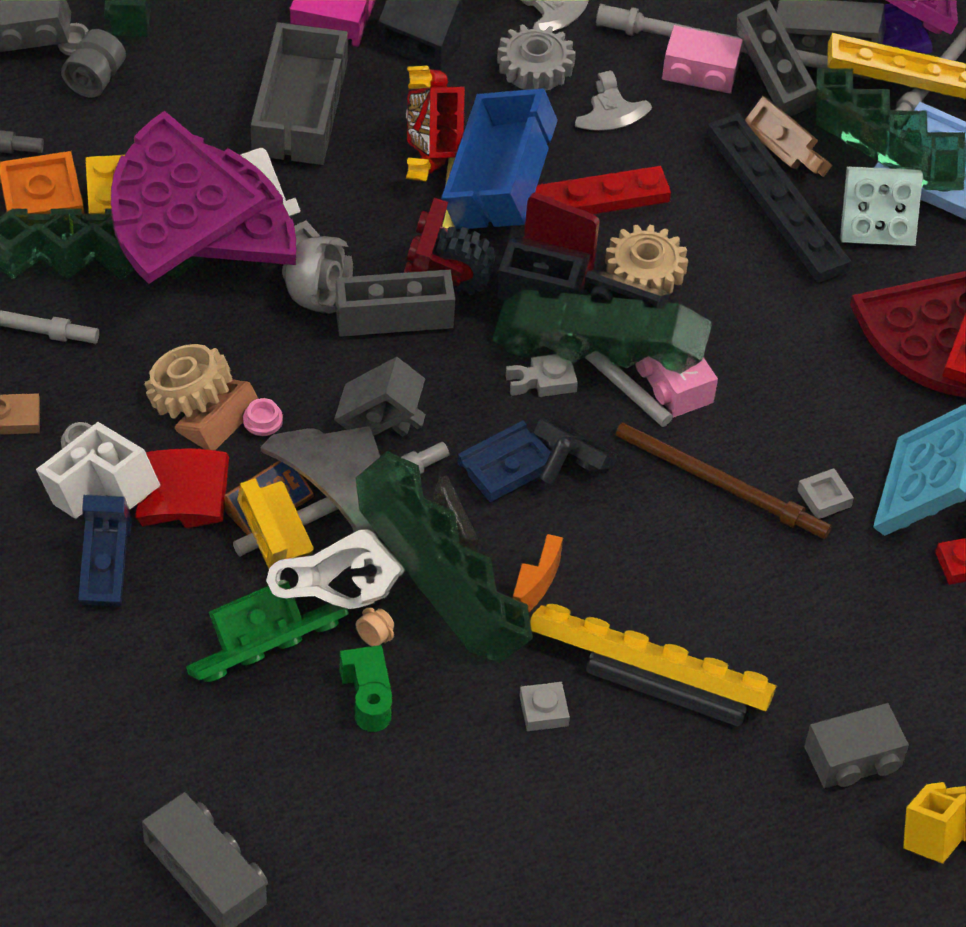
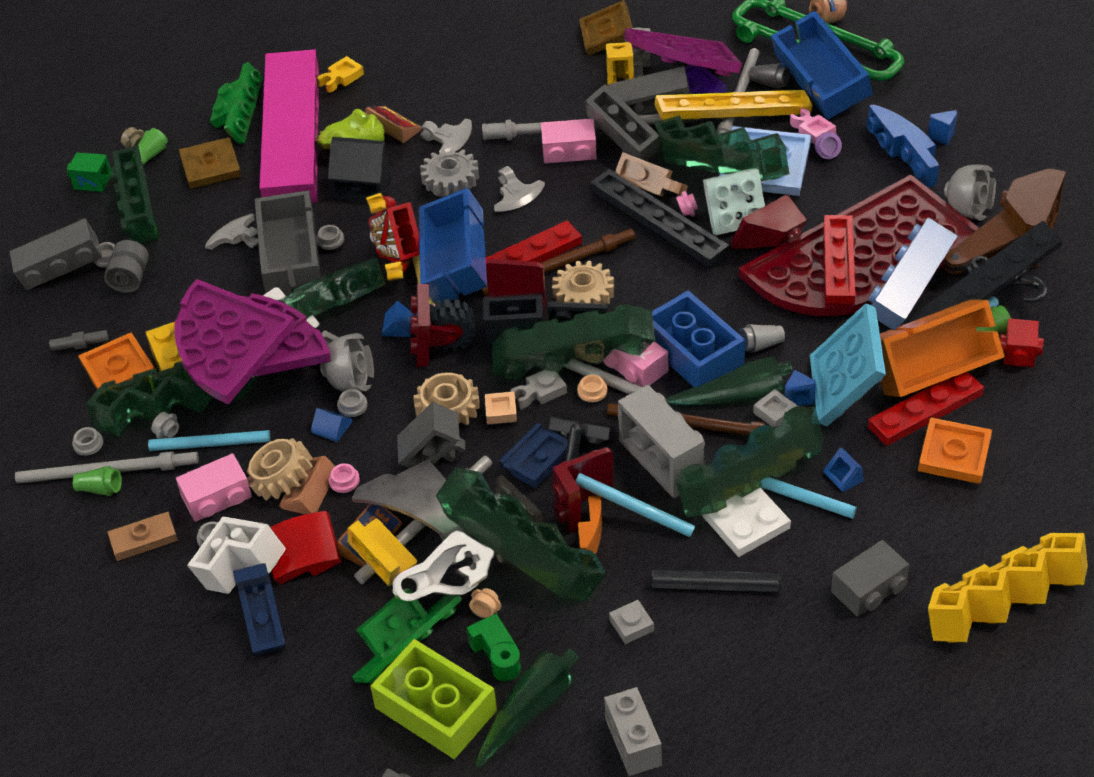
camera: 10 degrees left, 5 degrees down
dark grey brick [335,270,455,337] -> none
yellow plate [528,604,777,711] -> none
none -> medium azure bar [148,430,270,452]
none -> light grey plate [151,412,179,439]
none -> bright pink brick [176,453,252,522]
none -> light grey piece [205,214,259,250]
none -> clear green slope [278,258,385,320]
none -> blue slope [311,408,352,442]
none -> light grey plate [316,225,344,250]
none -> light grey plate [337,389,367,417]
none -> lime brick [370,639,497,760]
none -> blue slope [382,301,414,337]
none -> tan gear [414,373,480,425]
none -> clear green piece [475,649,579,768]
none -> reddish brown bar [480,228,636,296]
none -> light nougat plate [485,392,517,424]
none -> dark red bracket [552,447,614,534]
none -> medium azure bar [575,473,695,537]
none -> light nougat plate [577,374,607,402]
none -> light grey brick [604,687,662,776]
none -> light grey brick [618,385,705,498]
none -> blue brick [642,291,745,392]
none -> clear green piece [665,356,792,406]
none -> bright pink plate [676,191,698,218]
none -> clear green brick [676,406,824,517]
none -> white plate [702,480,791,557]
none -> dark red slope [729,195,807,250]
none -> medium azure bar [734,467,857,519]
none -> light grey cone [739,324,785,353]
none -> blue slope [785,370,816,407]
none -> blue slope [823,448,864,492]

